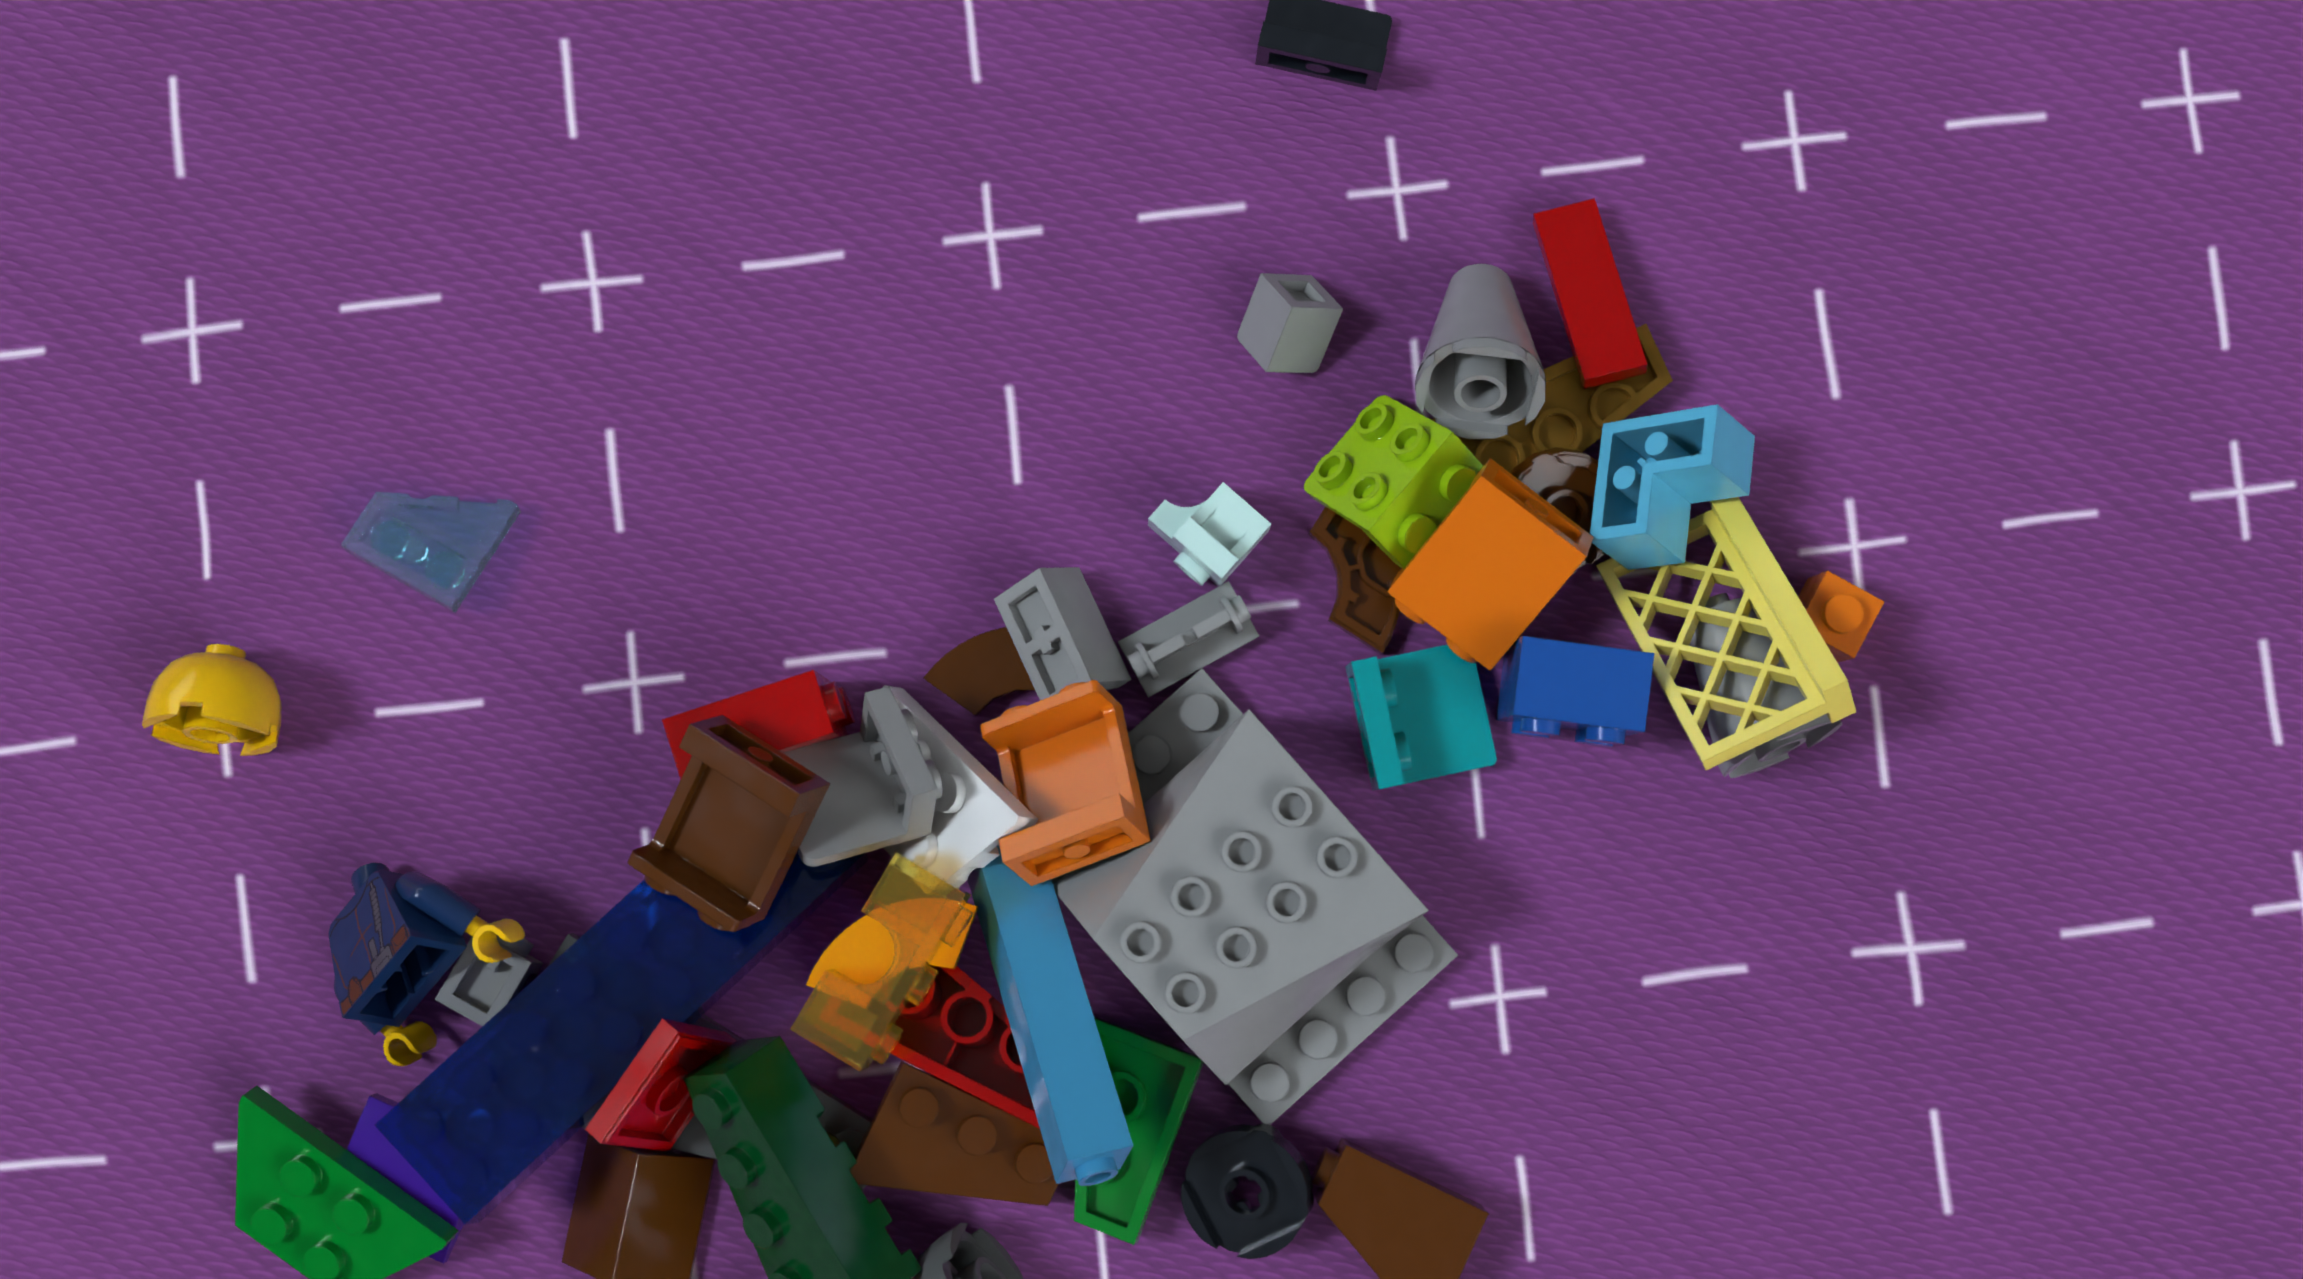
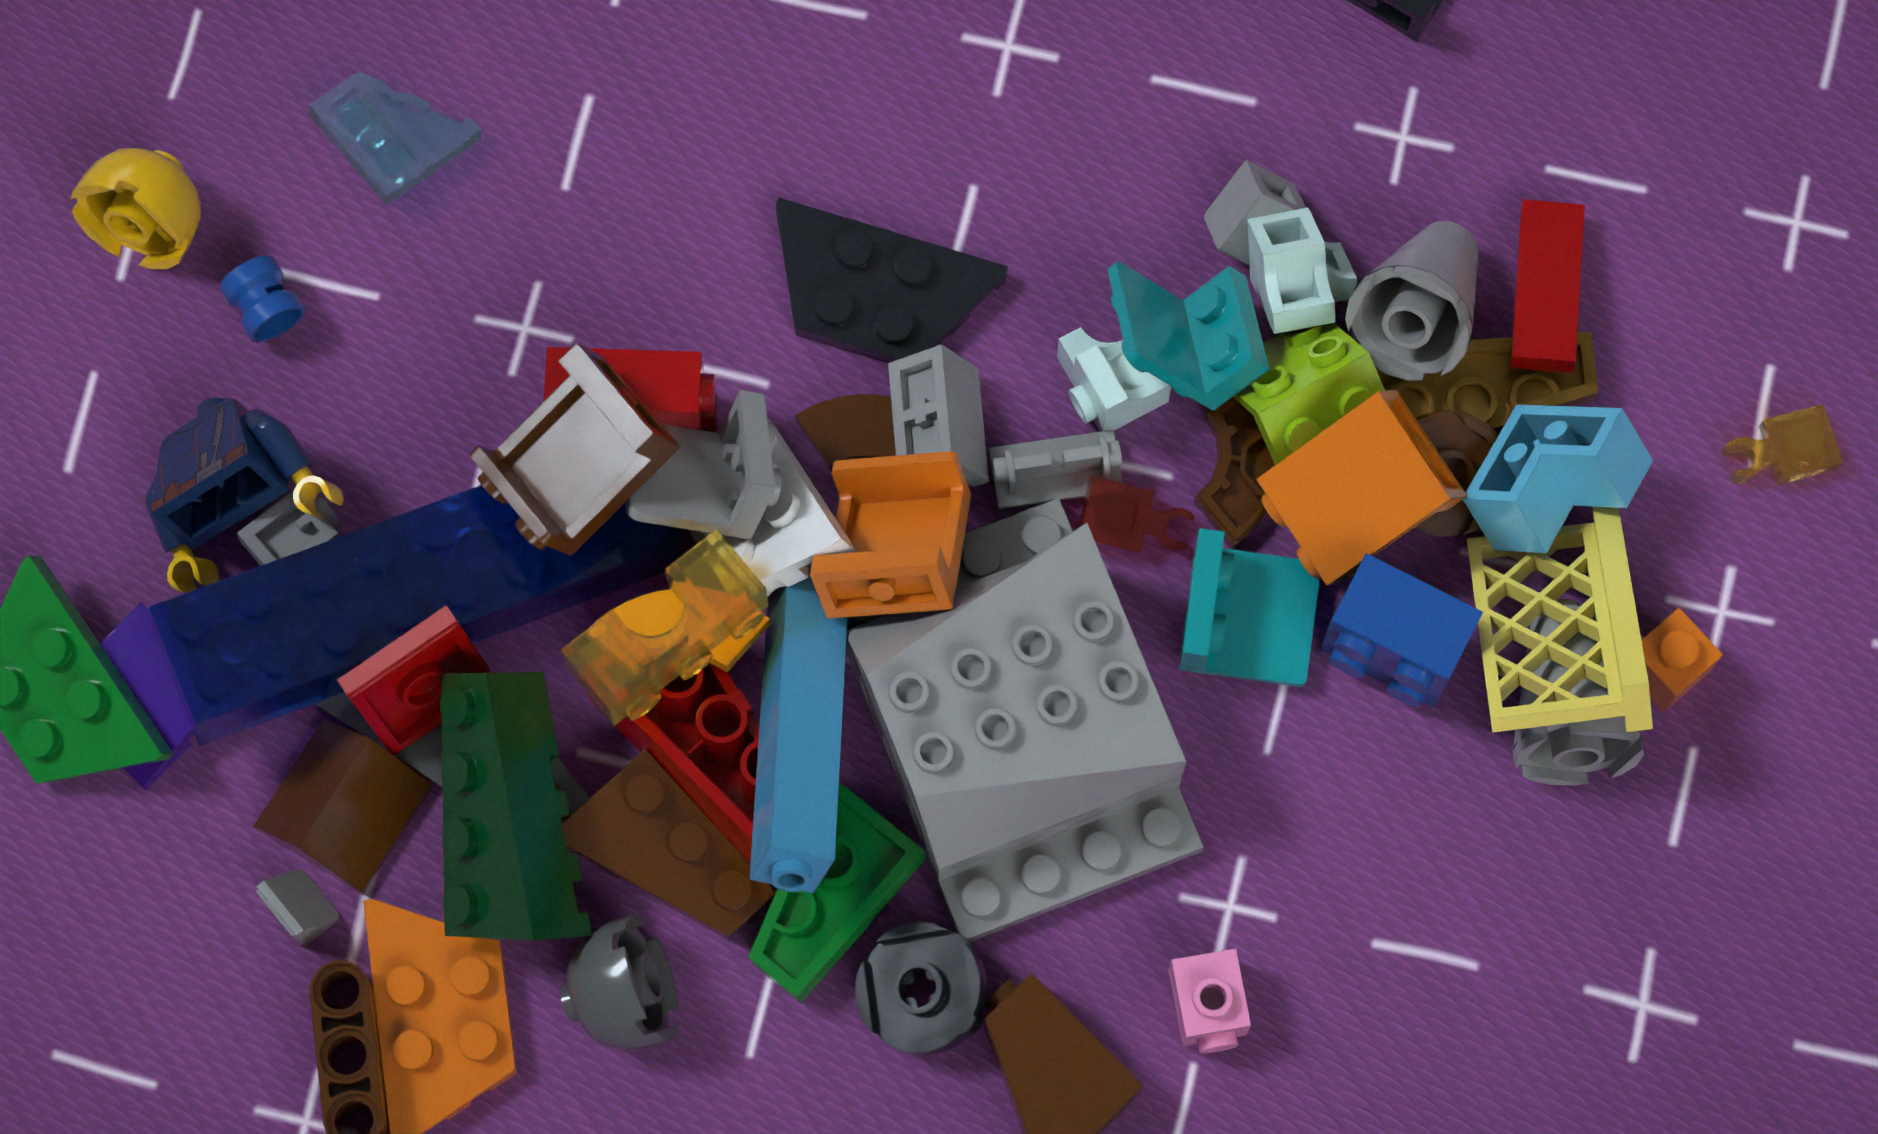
camera: 20 degrees right, 10 degrees down
none -> blue wheel [219,255,305,343]
none -> black wing [776,197,1008,363]
none -> clear red plate [1078,476,1194,553]
none -> teal bracket [1107,261,1270,411]
none -> bright pink brick [1168,948,1251,1053]
none -> light aqua brick [1247,207,1357,334]
none -> clear yellow plate [1722,404,1843,485]

